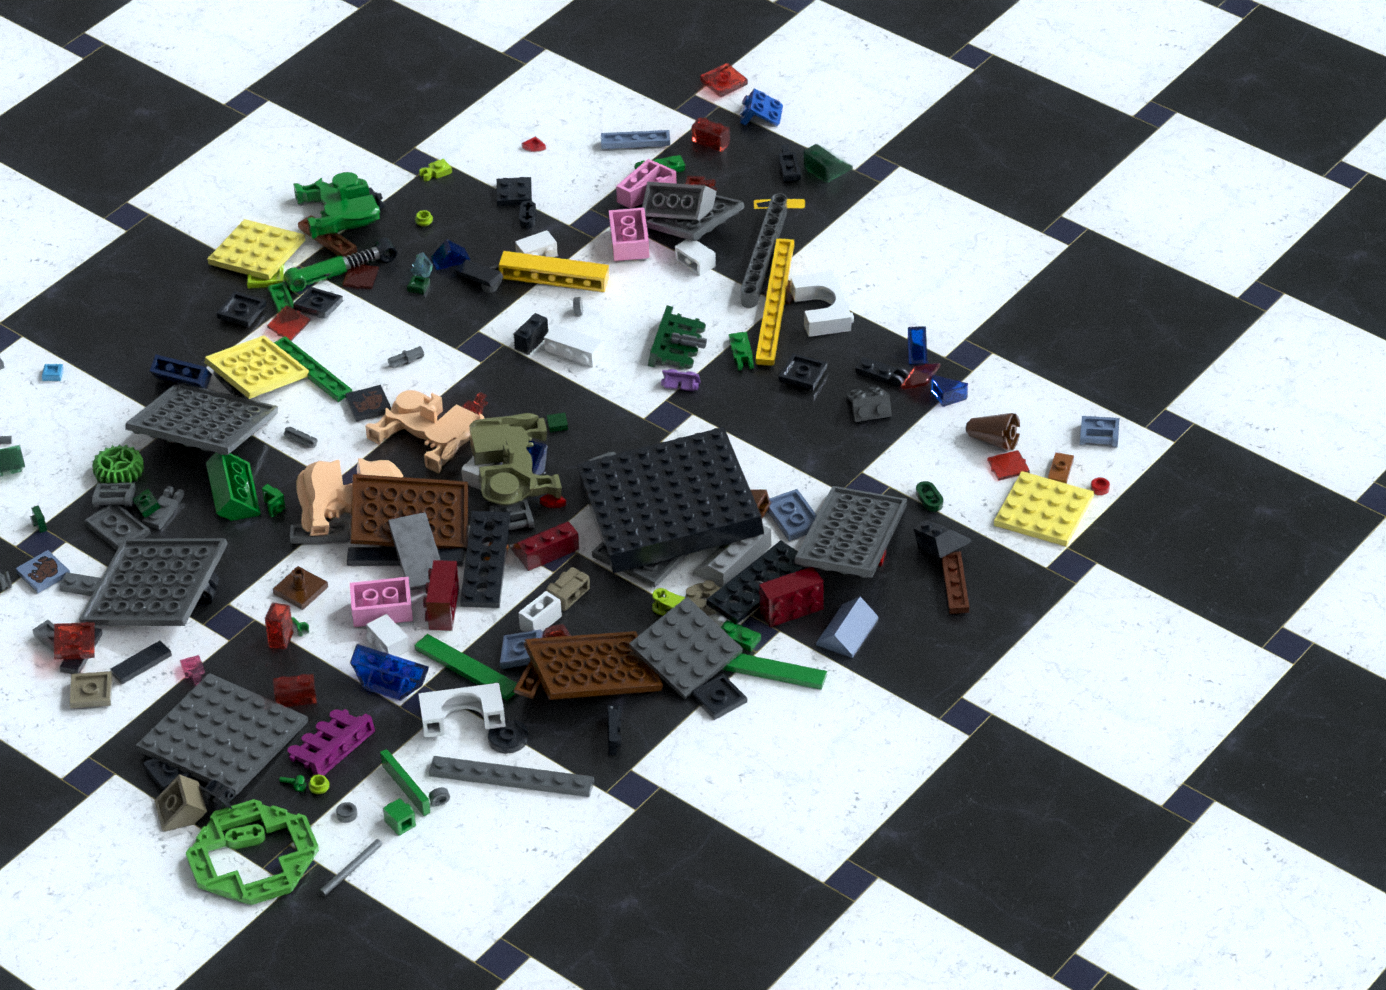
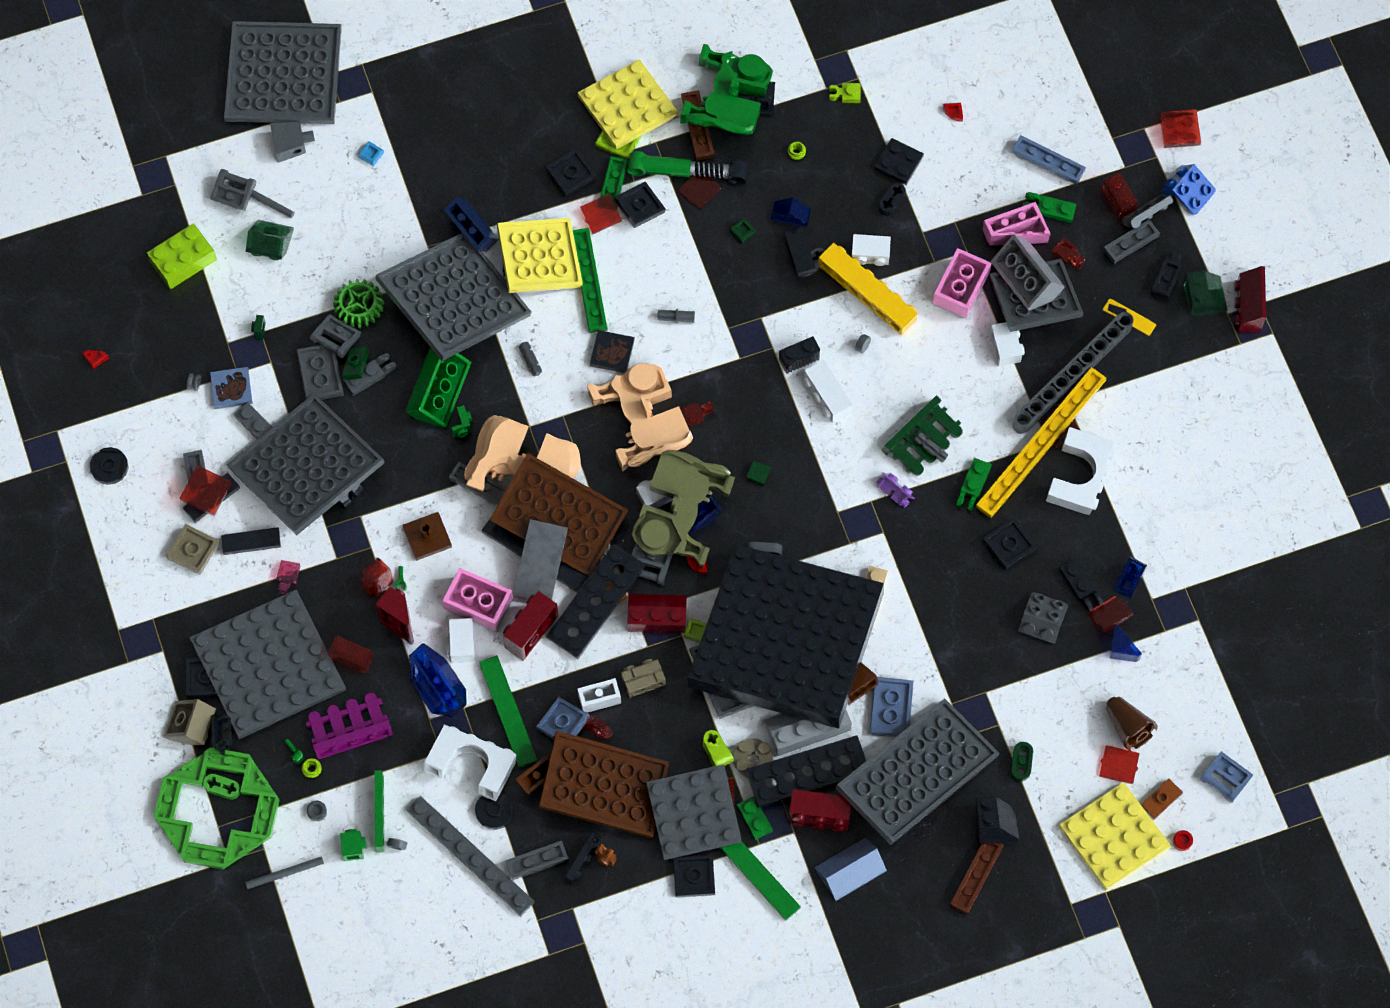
camera: 30 degrees right, 25 degrees up
clear light blue tile [410,252,433,278] -> none
none -> dark red slope [376,586,414,645]
none -> dark grey plate [505,841,569,881]
none -> dark orange plate [595,844,617,867]
none -> lime plate [684,618,707,643]
none -> dark grey plate [1103,219,1160,264]
none -> dark grey plate [1122,194,1173,228]
none -> dark red slope [1234,266,1266,333]

